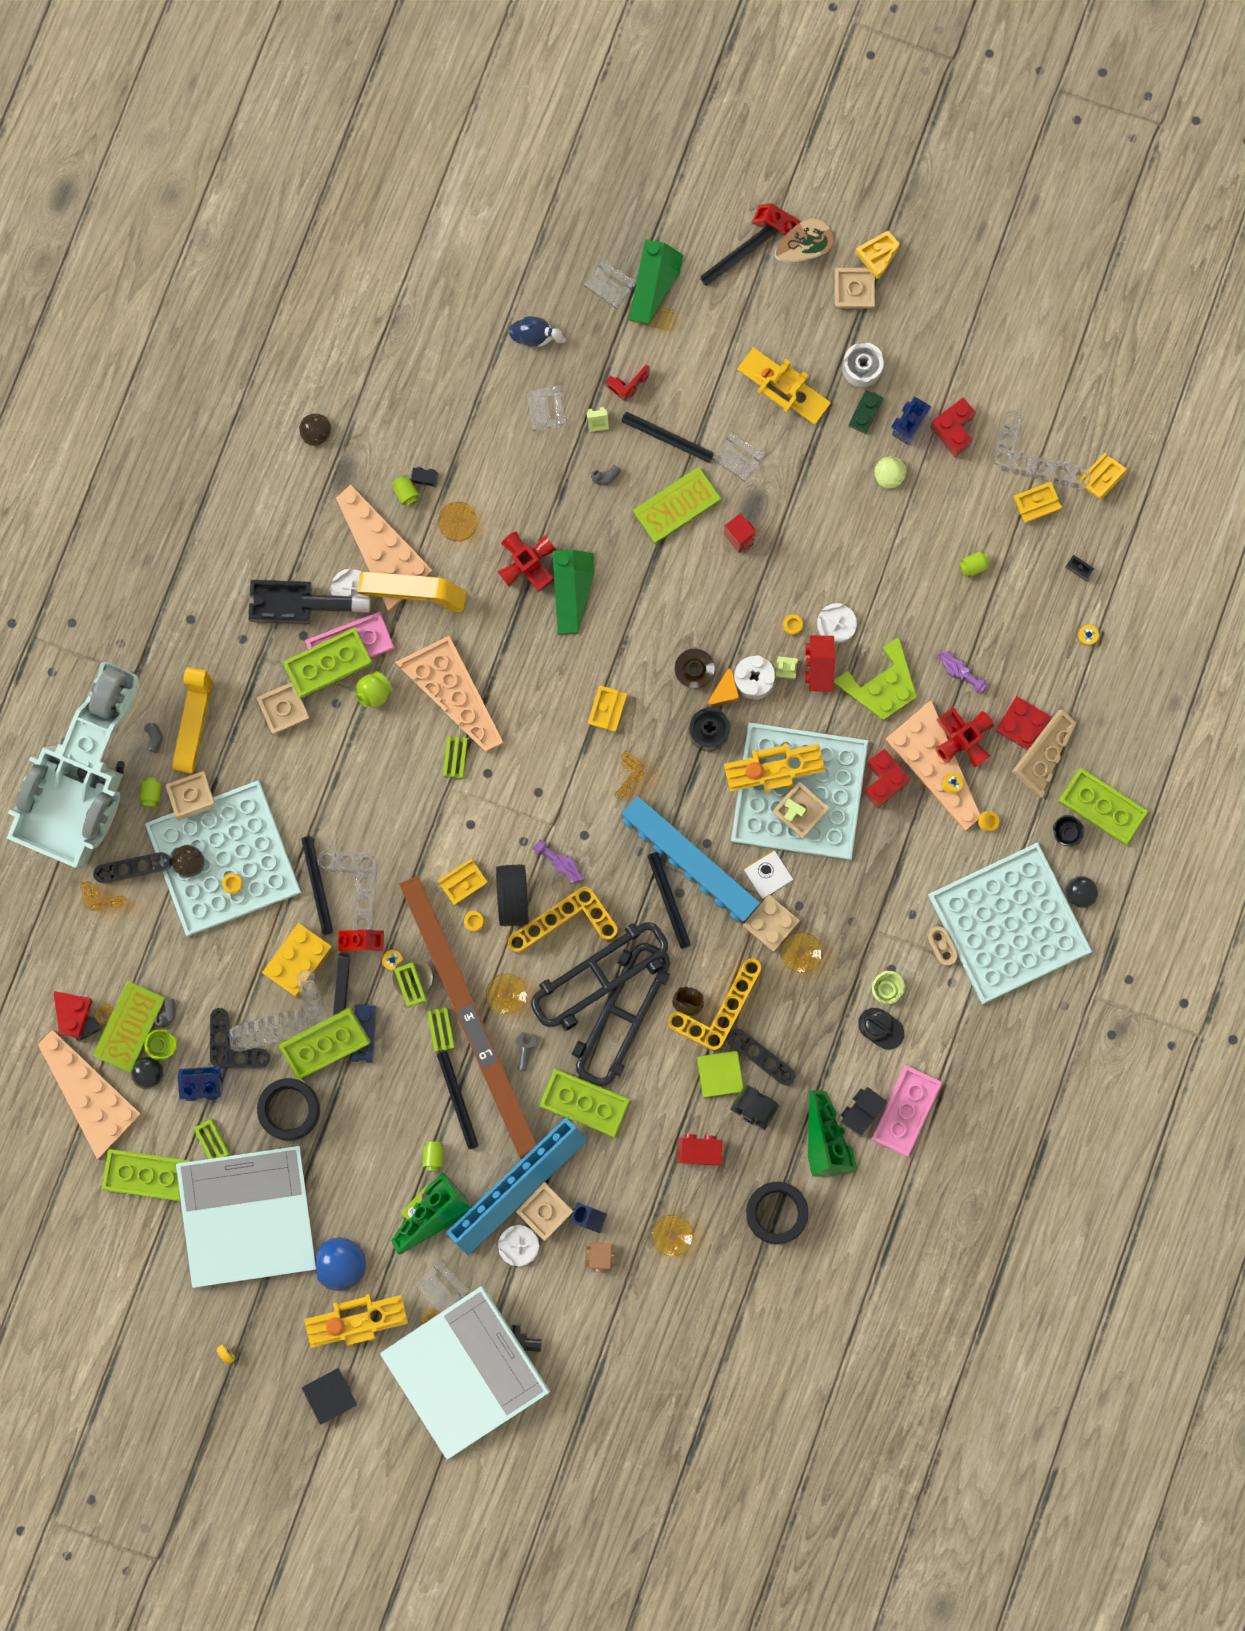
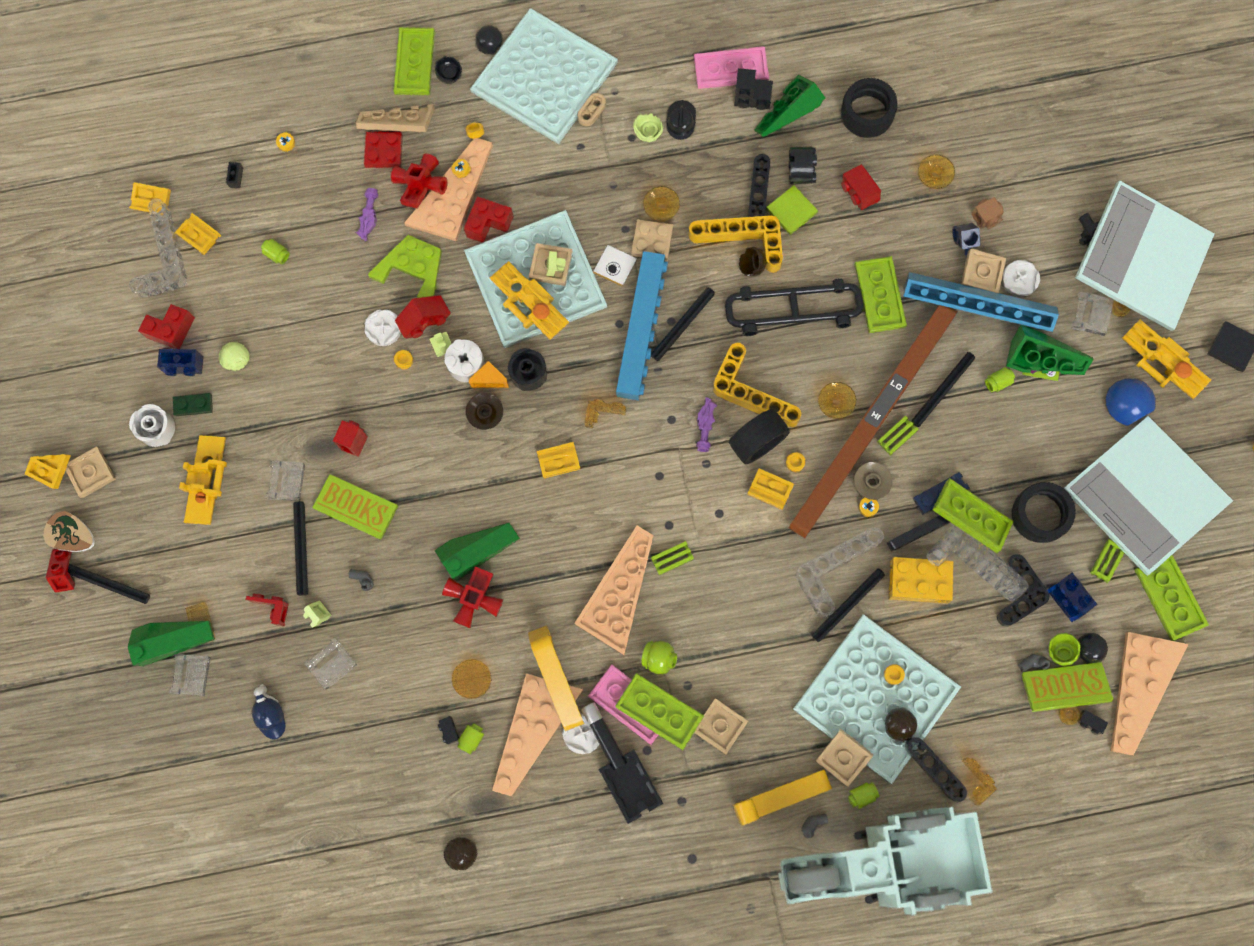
camera: 115 degrees left, 5 degrees down
red wing [54,991,93,1039] -> none
red bracket [338,929,384,951] -> none
lime tile [394,962,427,1008] -> none
dark grey bar [516,1032,537,1071] -> none
black bar [531,922,668,1031] -> none

